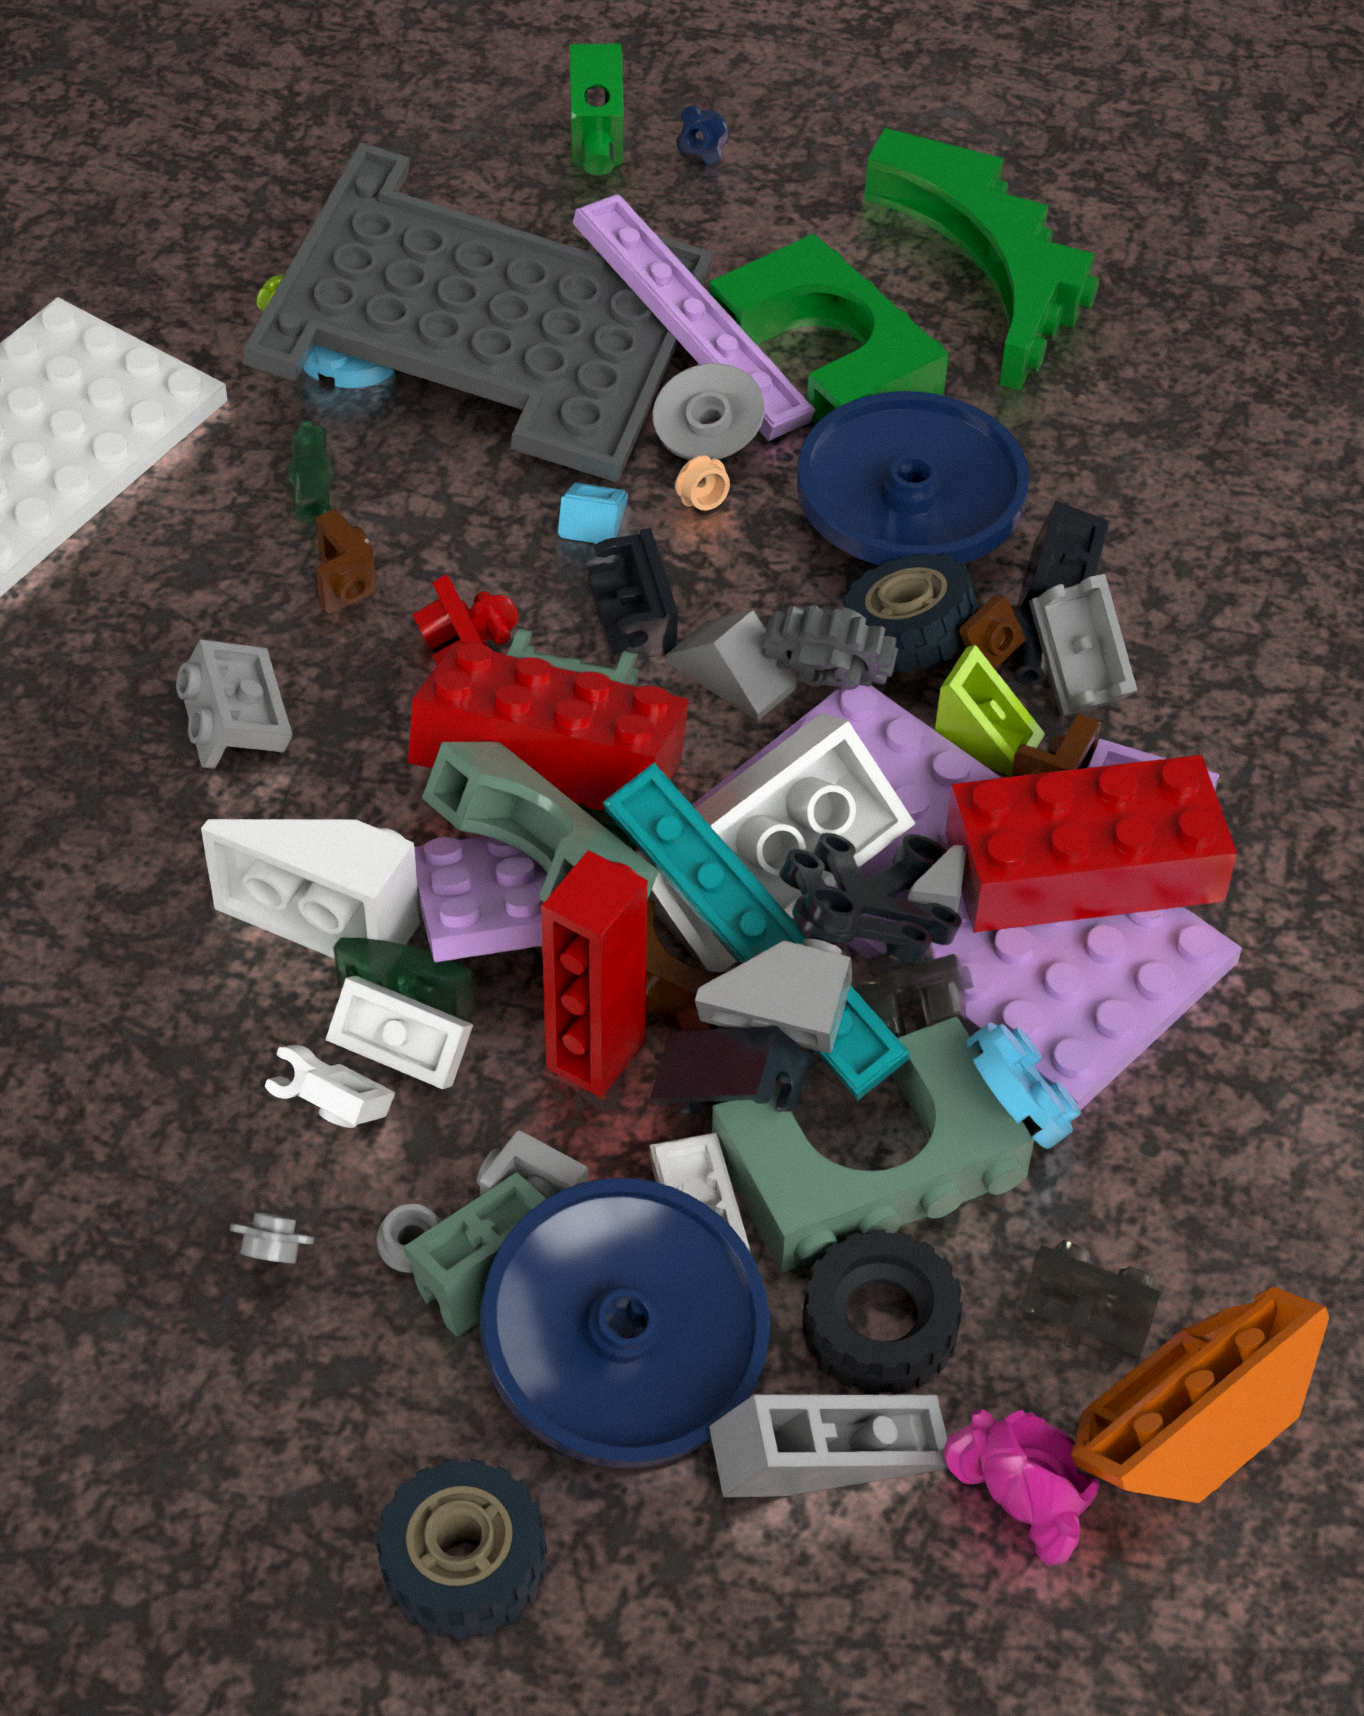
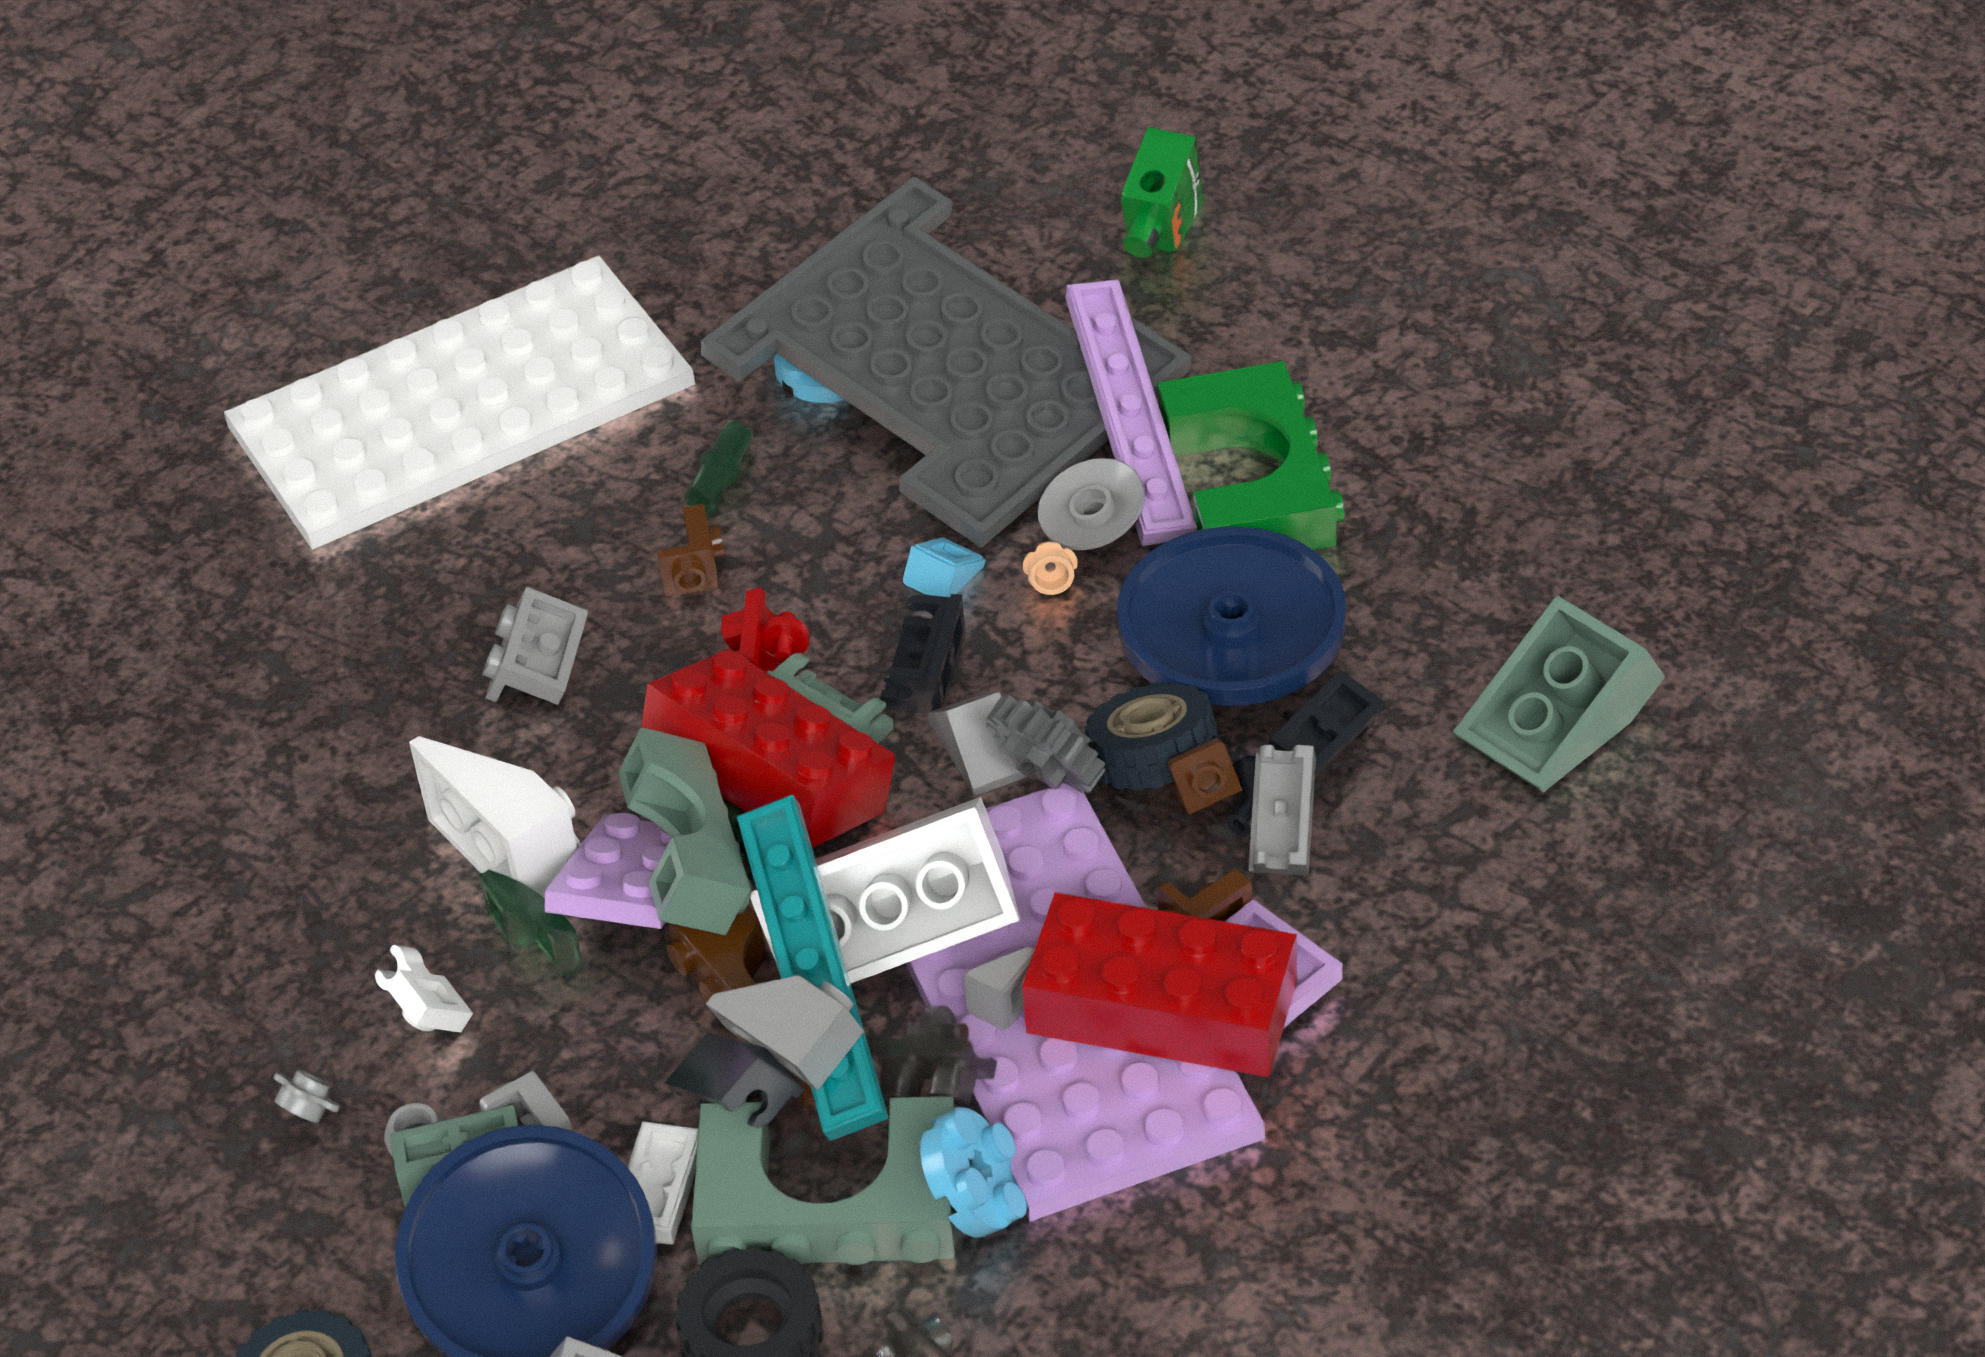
camera: 30 degrees right, 5 degrees down
white plate [325,976,473,1089] -> none
red brick [541,850,648,1098] -> none
dark blue plate [676,105,728,165] -> none
black plant [779,833,962,964] -> none
green arch [864,128,1099,390] -> none
lime slope [935,645,1045,777] -> none
none -> sand green slope [1452,595,1665,793]

